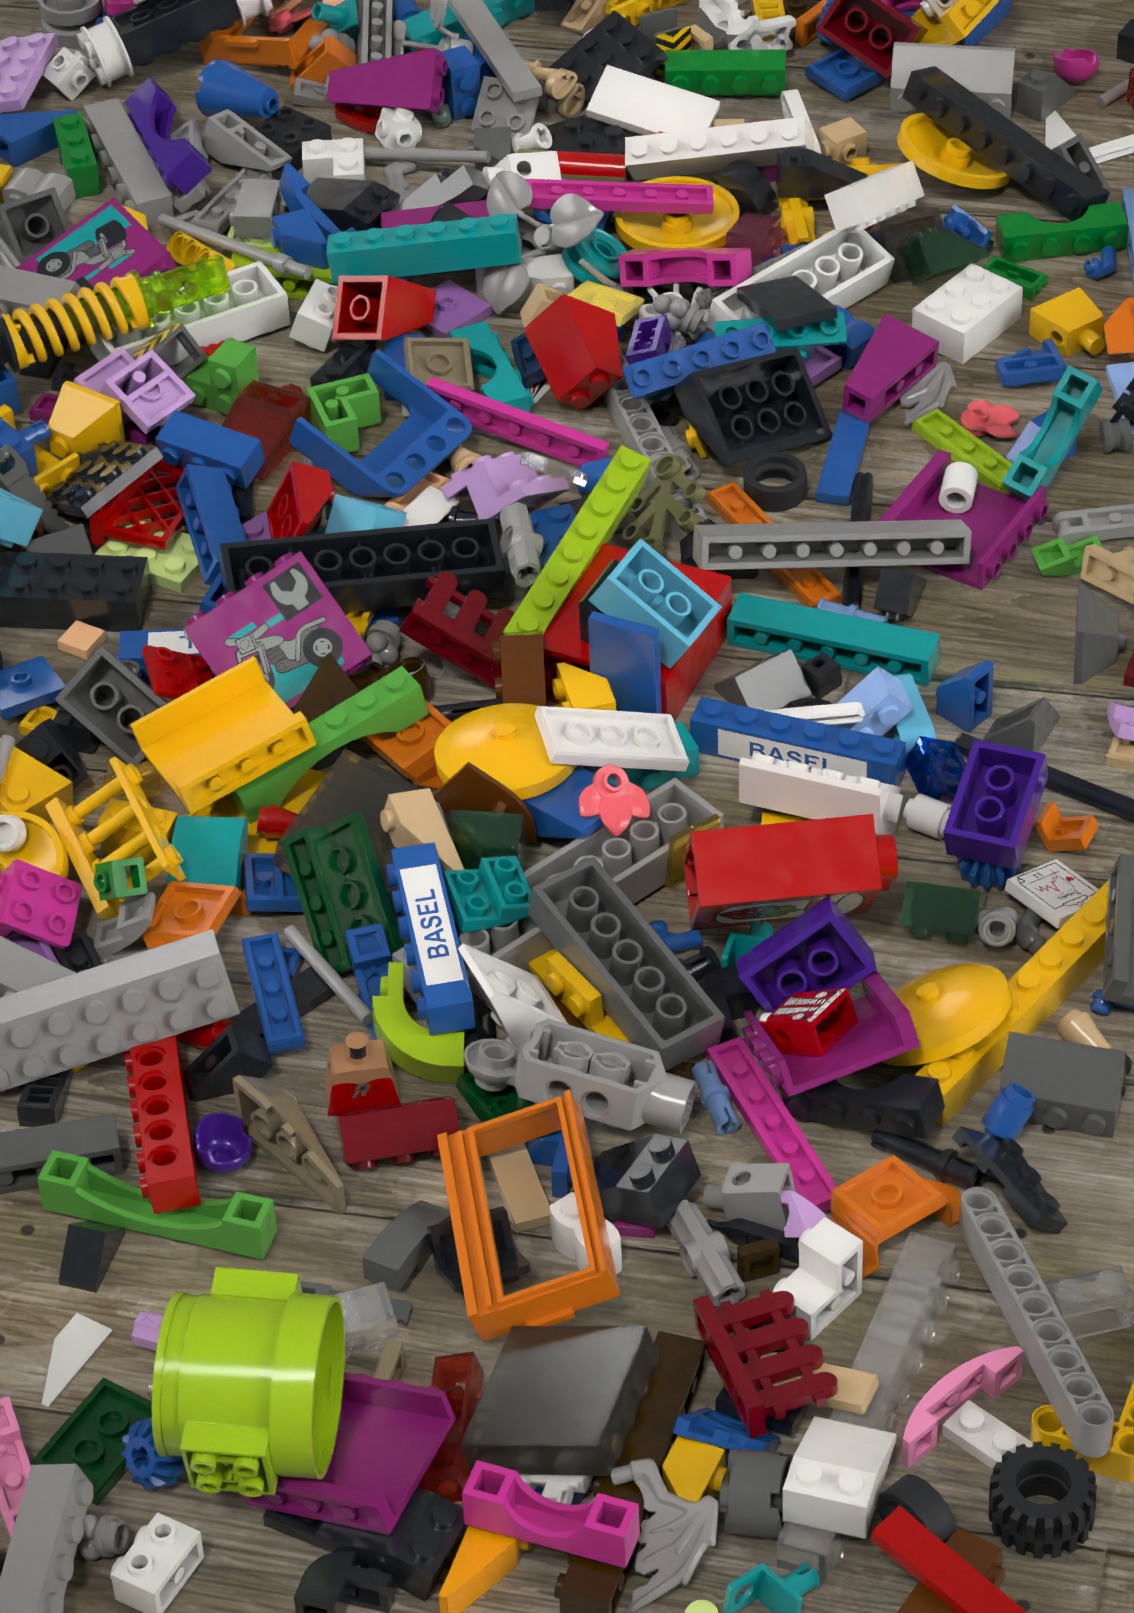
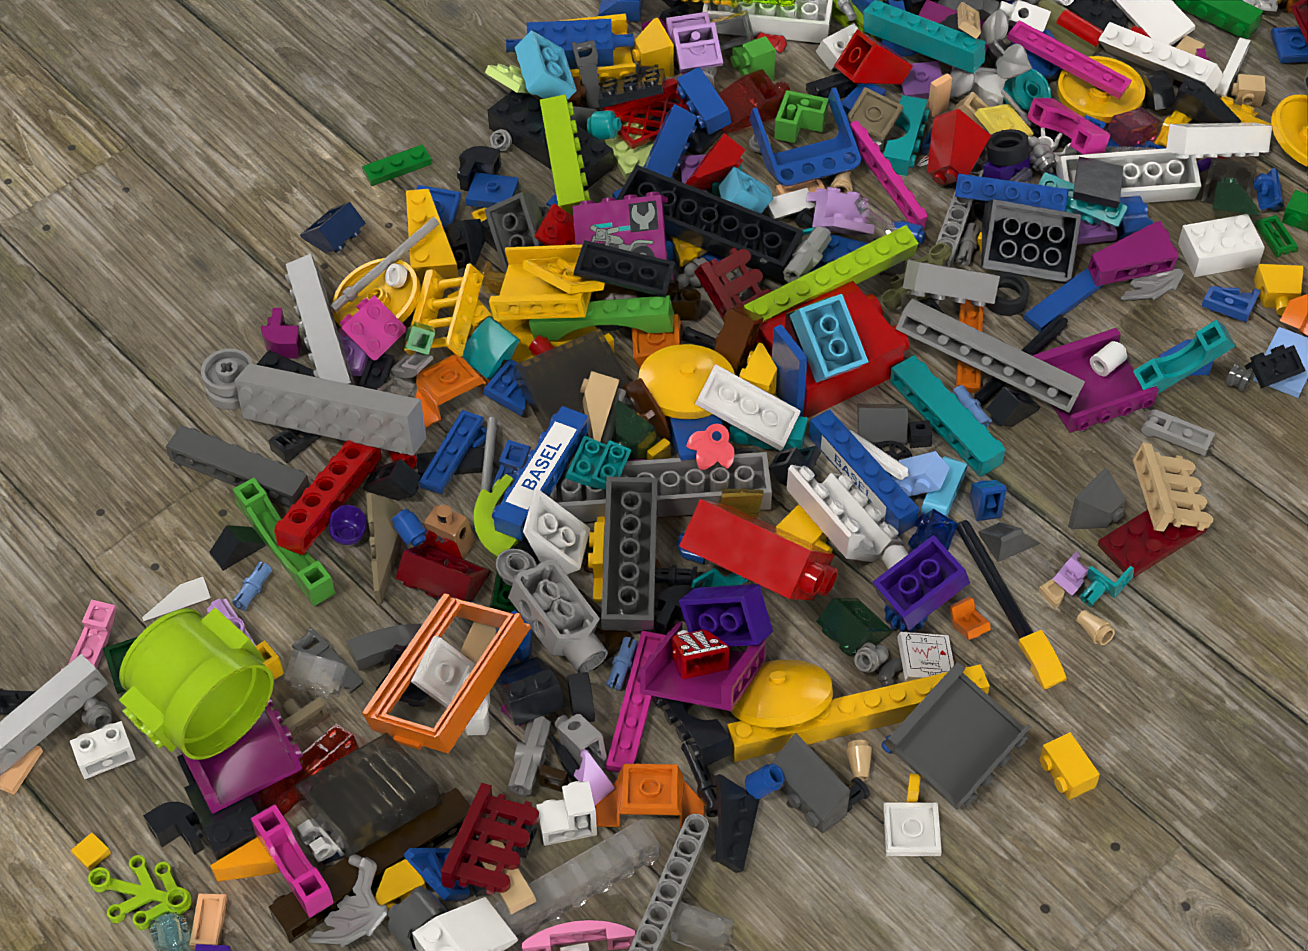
camera: 35 degrees right, 10 degrees up
light nougat tile [57,620,106,660] -> none
dark green slope [281,812,404,976] -> none
lime tile [912,408,1013,493] -> none
coral plate [960,400,1020,438] -> none
bright green slope [1030,535,1103,576] -> none
none -> medium blue pin [232,561,272,611]
none -> blue brick [391,508,427,547]
none -> white tile [411,636,475,708]
none -> yellow tile [522,257,605,294]
none -> lime brick [540,94,591,216]
none -> black tyre [567,672,595,722]
none -> black slope [573,240,675,297]
none -> teal head [587,111,621,140]
none -> yellow tile [647,438,671,460]
none -> black brick [769,445,821,486]
none -> light grey brick [903,260,1000,307]
none -> light nougat tile [928,73,952,118]
none -> tan tile [957,2,981,39]
none -> black tyre [986,129,1030,166]

